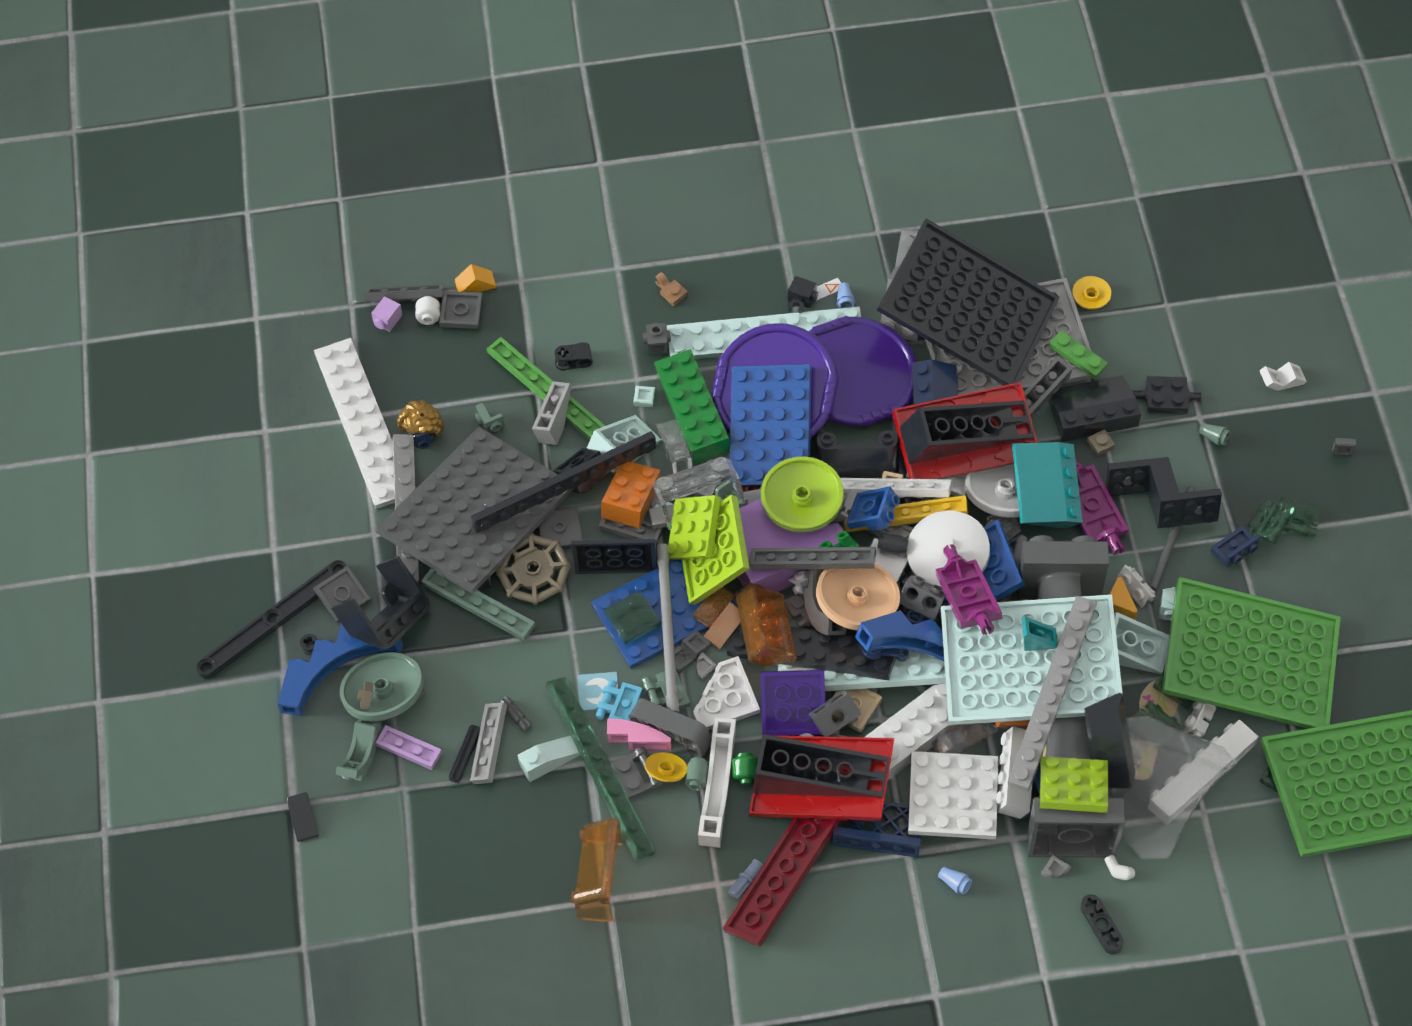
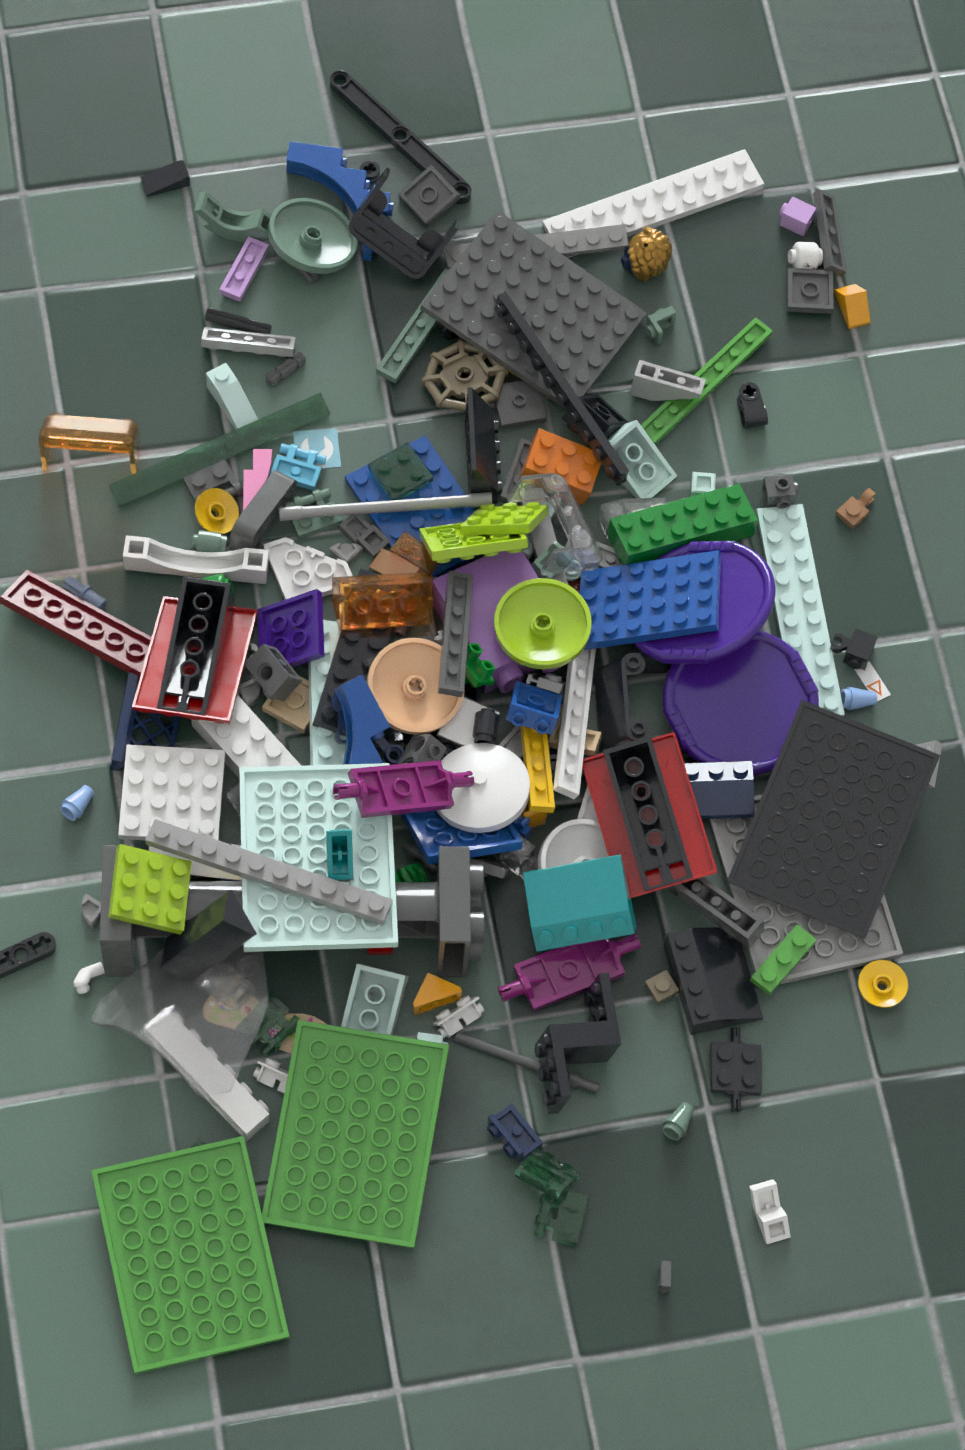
camera: 80 degrees right, 5 degrees up
dark tan plate [357,681,374,710] -> none

